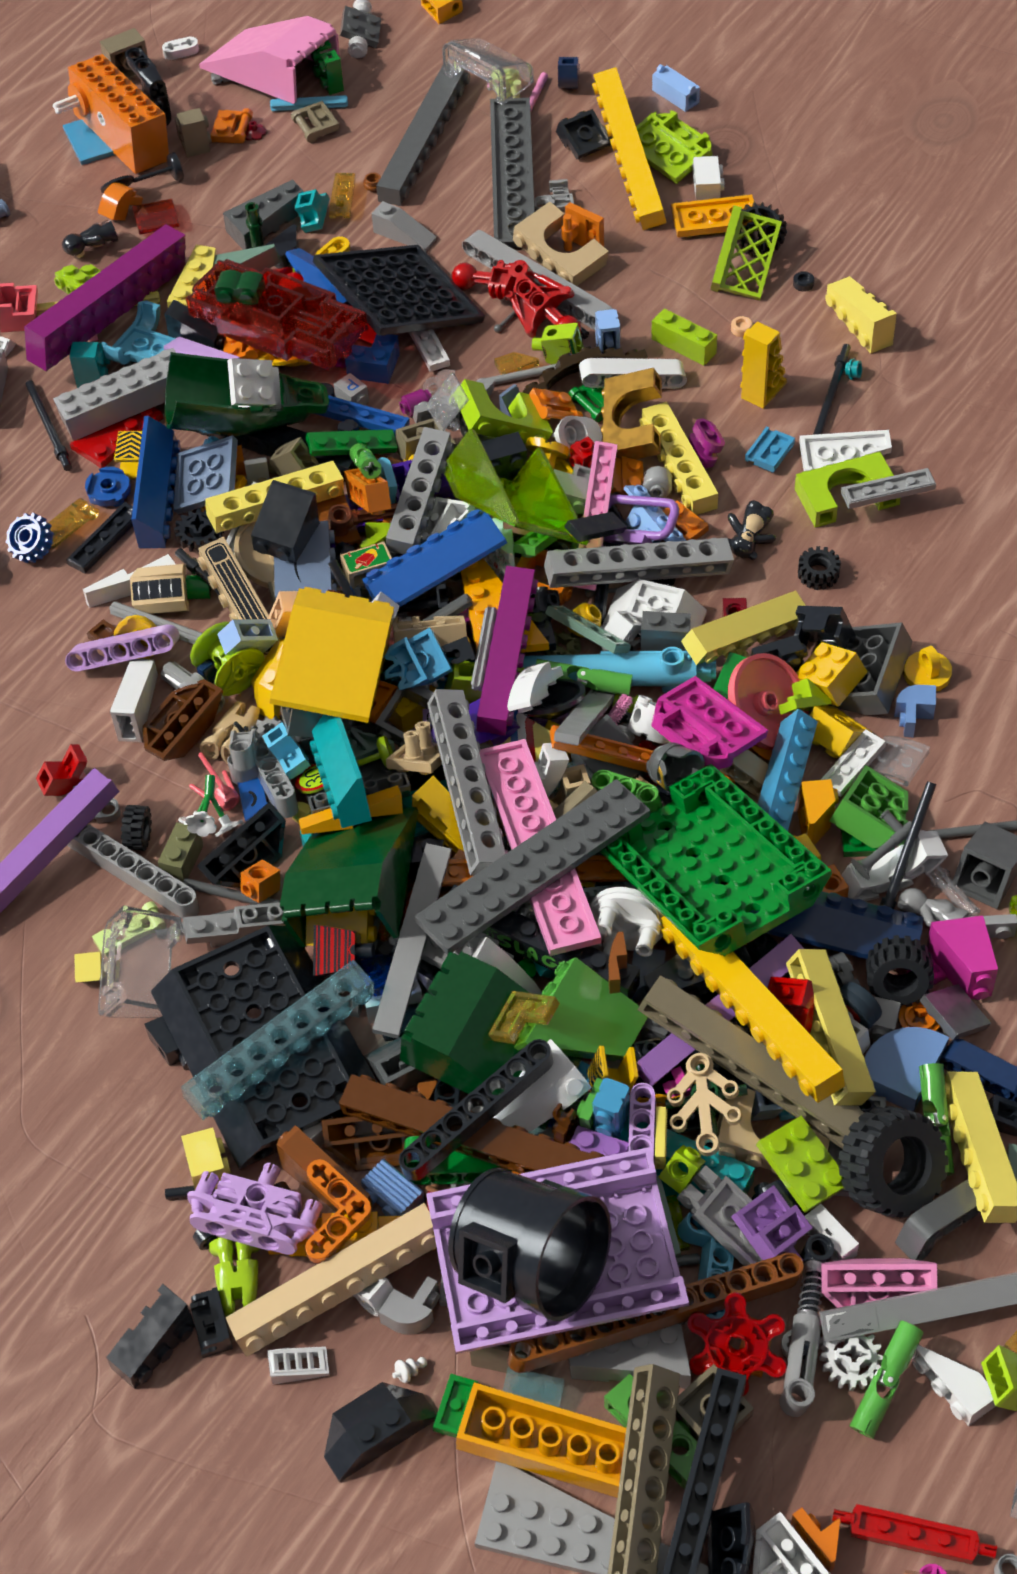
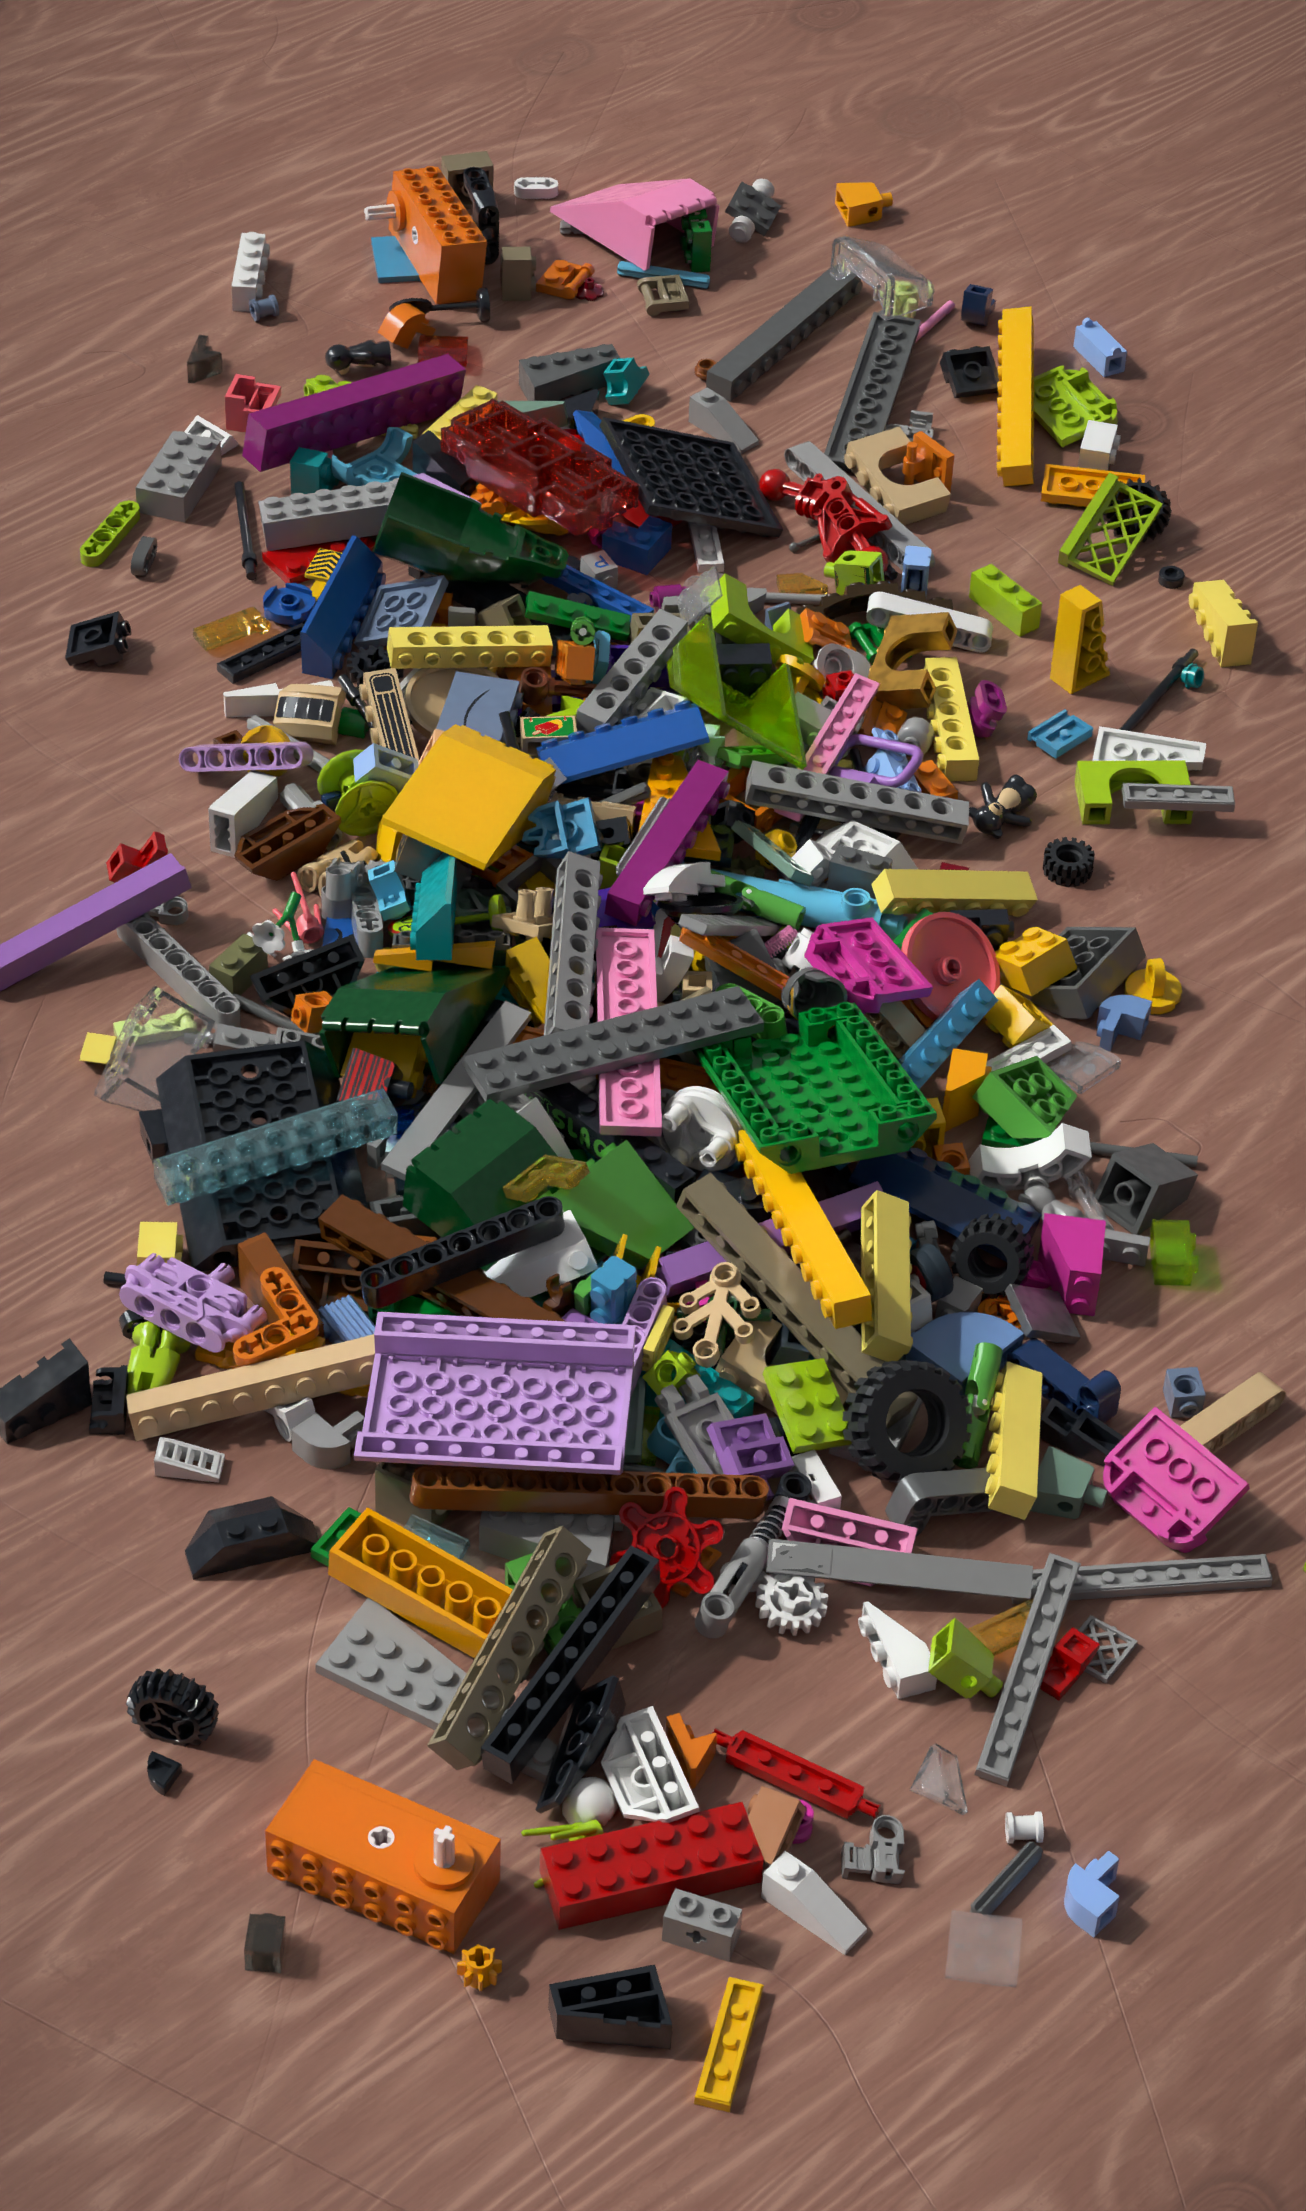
camera: 10 degrees right, 10 degrees down
blue gear [6,513,54,563] -> none
black tyre [121,805,152,851] -> none
dark green brick [214,270,265,305] -> none
white bracket [228,358,282,411] -> none
dark green pin [245,202,264,248] -> none
black slope [251,480,320,563] -> none
clear yellow plate [329,173,356,218] -> none
white hair [392,1357,427,1383] -> none
black cylinder [448,1168,612,1321] -> none
black tile [564,512,627,542] -> none
dark orange slope [609,932,627,994] -> none
red slope [767,977,814,1034] -> none
lime slope [778,678,832,715] -> none
black panel [794,606,856,649] -> none
bright green piece [849,1320,924,1439] -> none
dark grey piece [851,809,912,880] -> none
black bar [879,781,937,909] -> none

